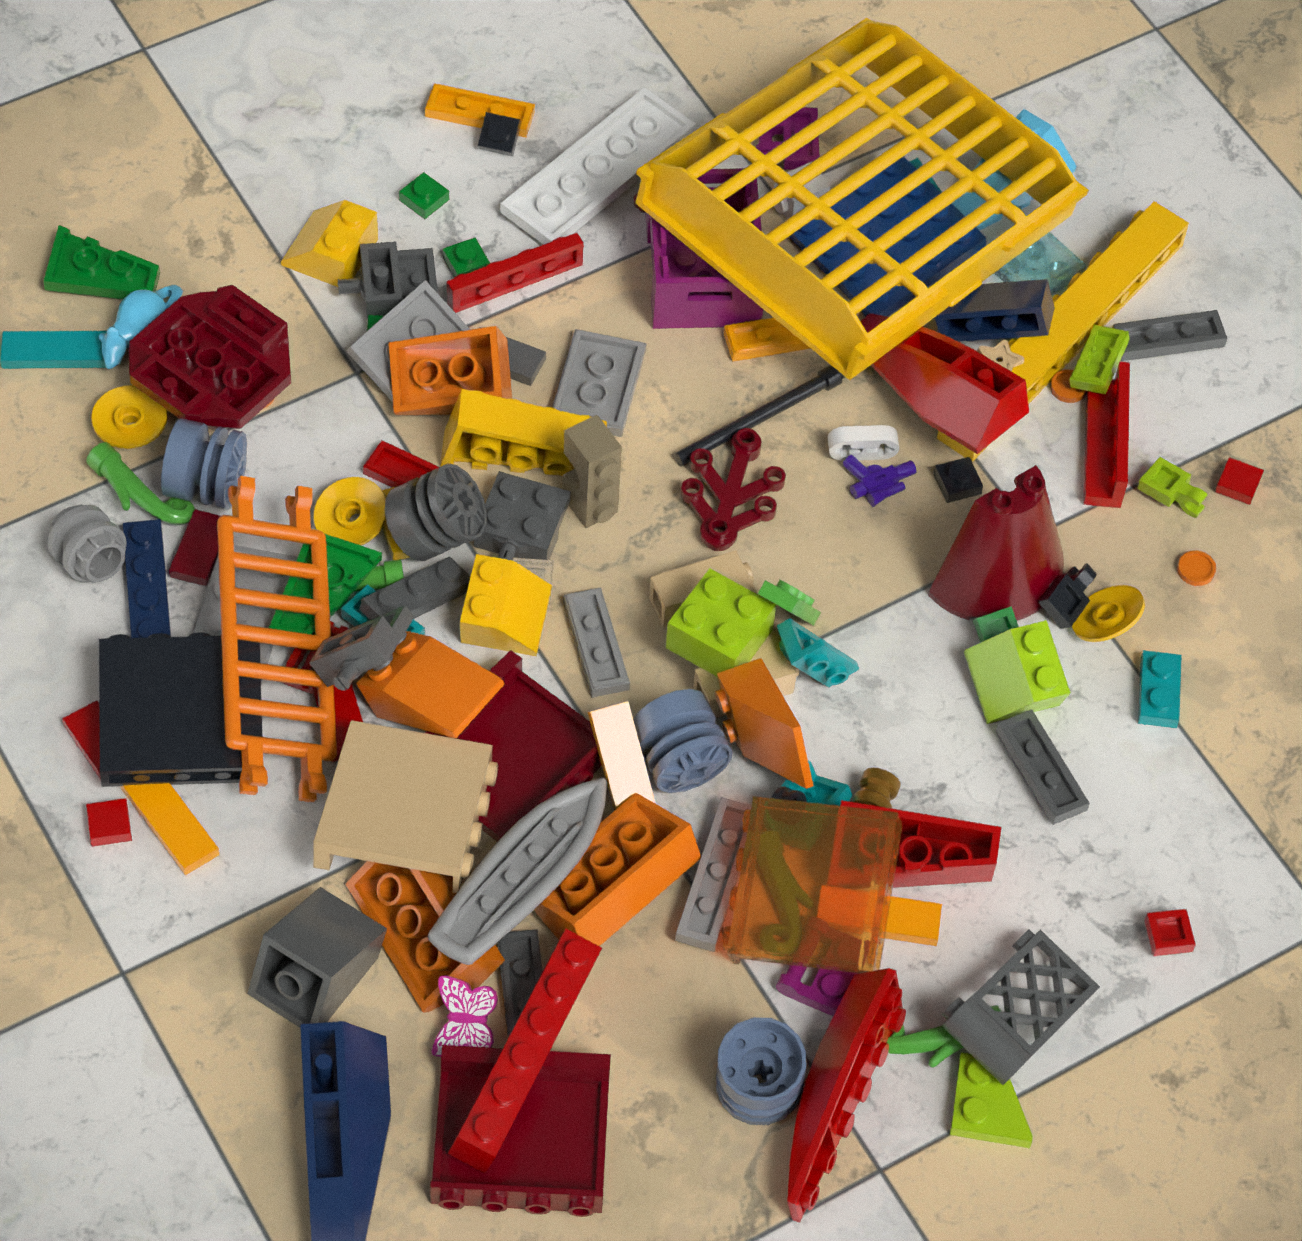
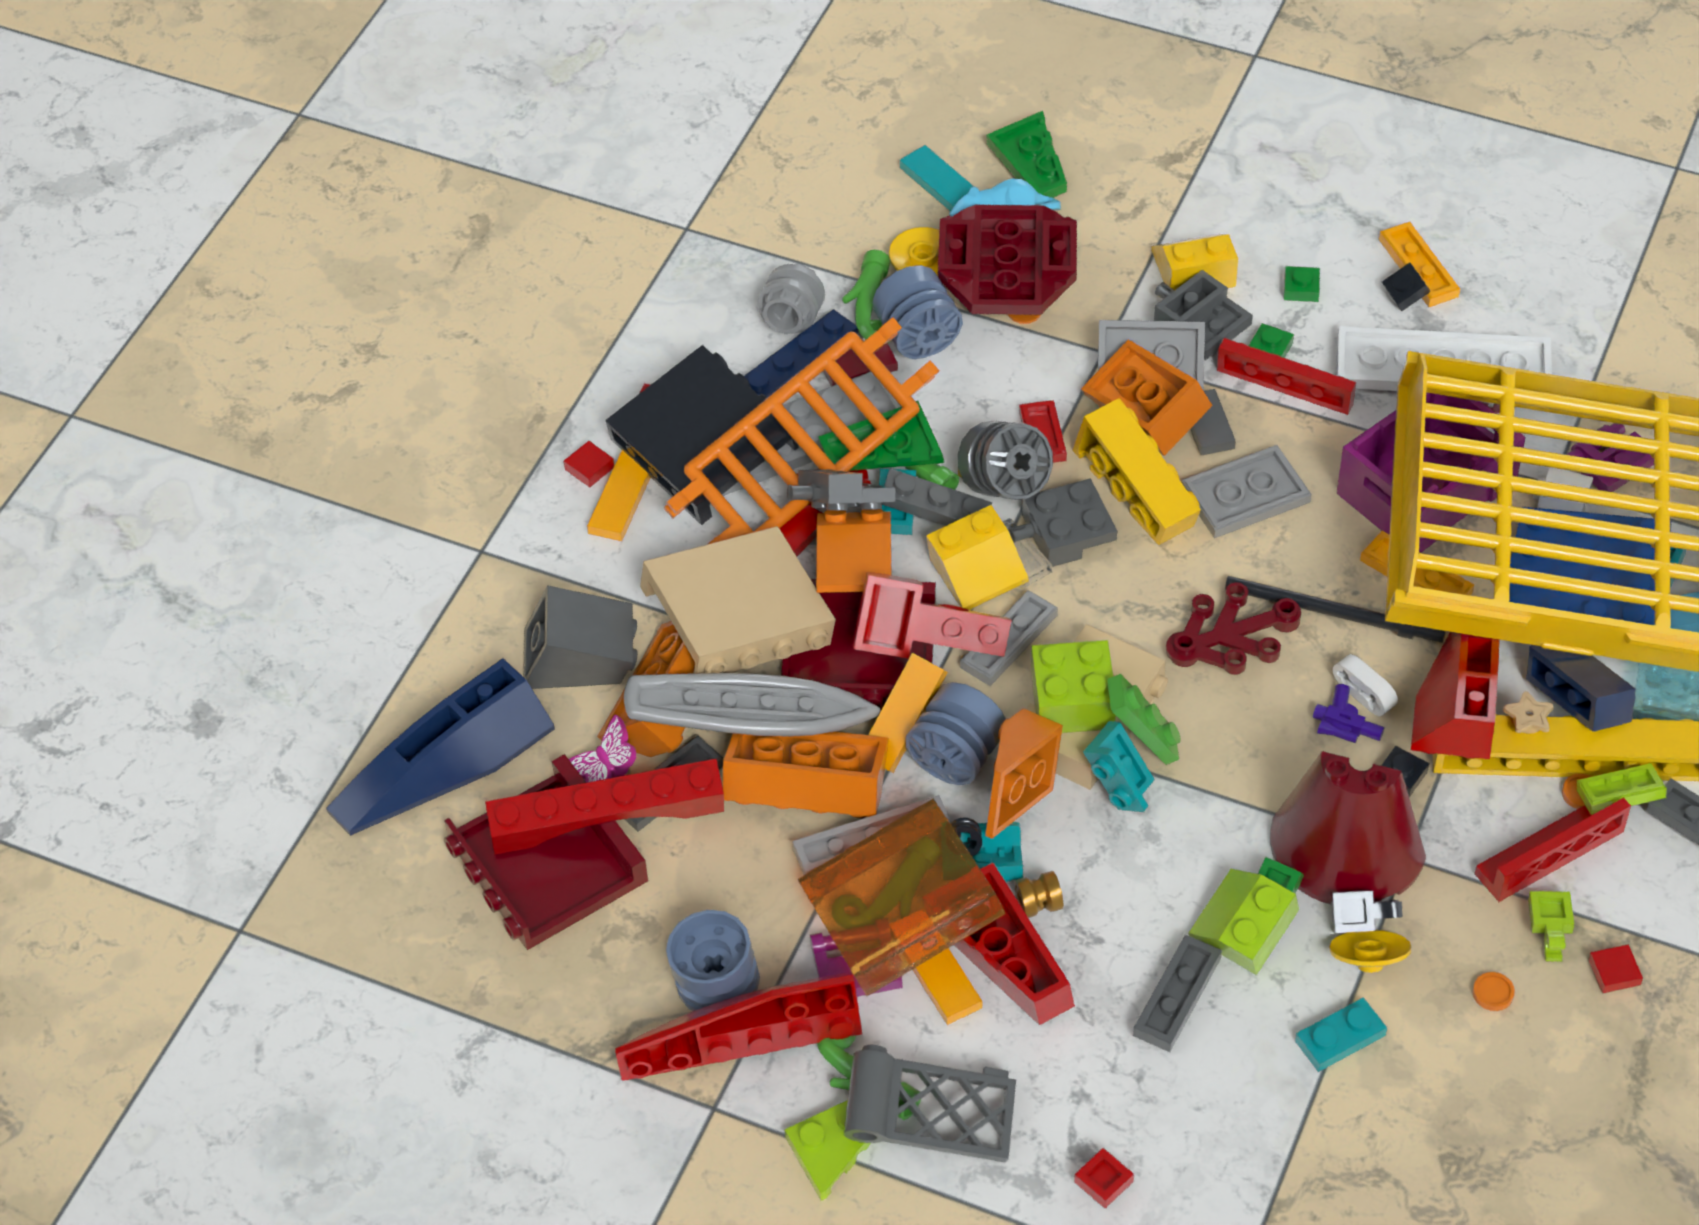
camera: 60 degrees right, 5 degrees down
yellow dish [313,477,386,545] -> none
dark tan arch [562,415,622,528] -> none
none -> plate [852,572,1012,659]

